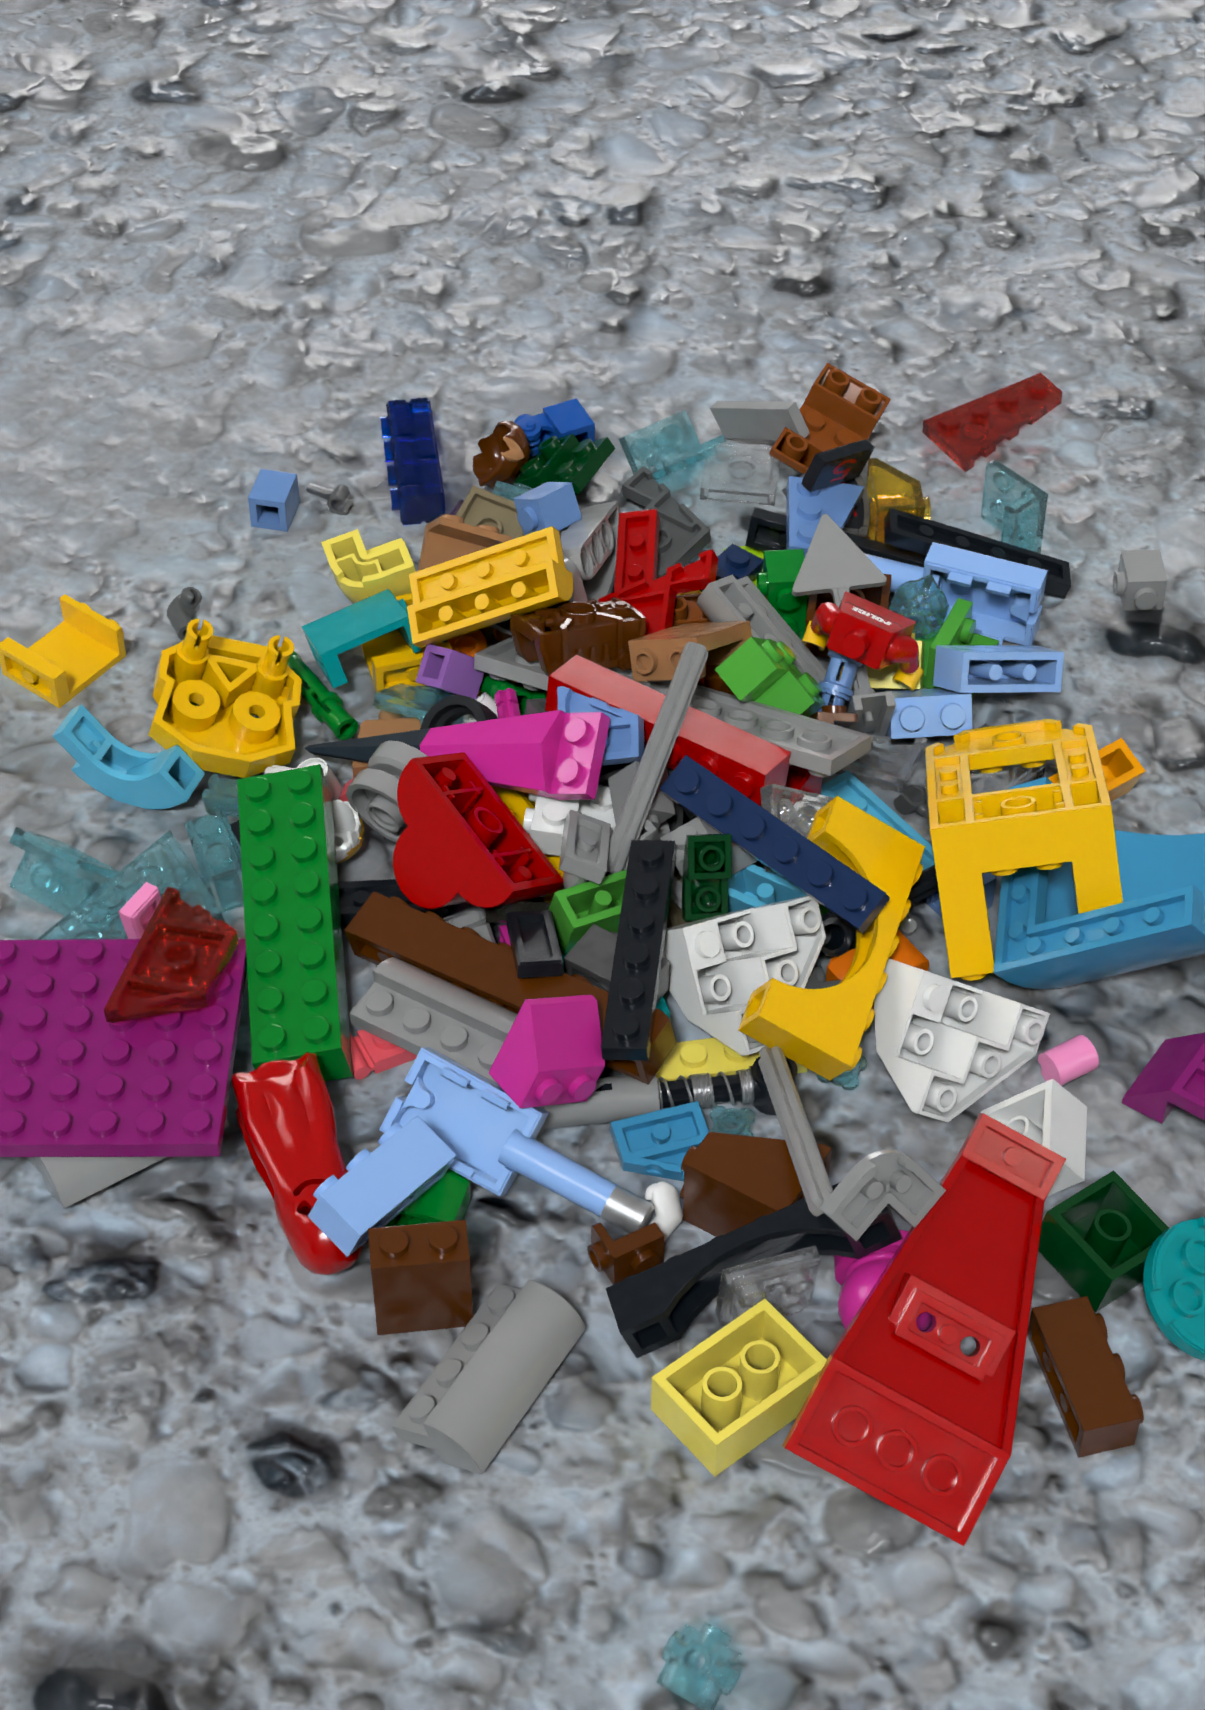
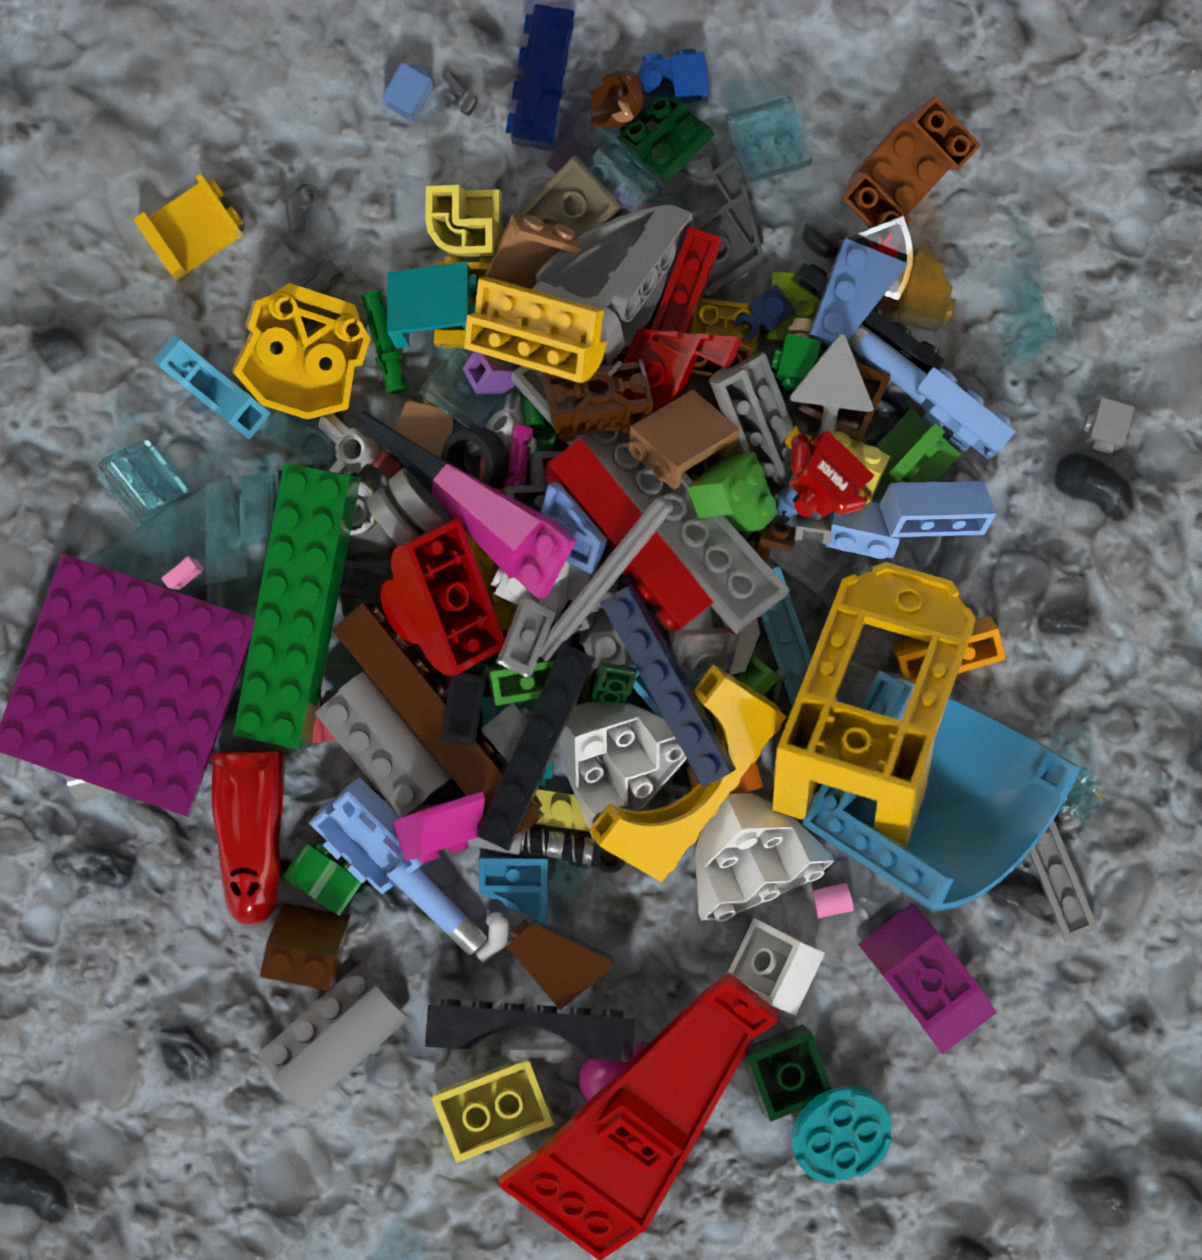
camera: 20 degrees right, 40 degrees up
clear red wing [104,887,239,1023] -> none
light blue brick [308,1115,457,1257] -> none
medium blue brick [513,482,582,535] -> none
reddish brown bracket [587,1222,664,1285] -> none
light grey tile [710,401,810,440] -> none
light grey axle [758,1046,833,1217] -> none
black tile [801,439,875,492] -> none
light grey plate [819,1150,946,1242] -> none
black plate [884,508,1071,598] -> none
clear light blue brick [889,574,950,640] -> none
clear red wing [922,373,1063,473] -> none
reddish brown brick [1027,1296,1144,1458] -> none

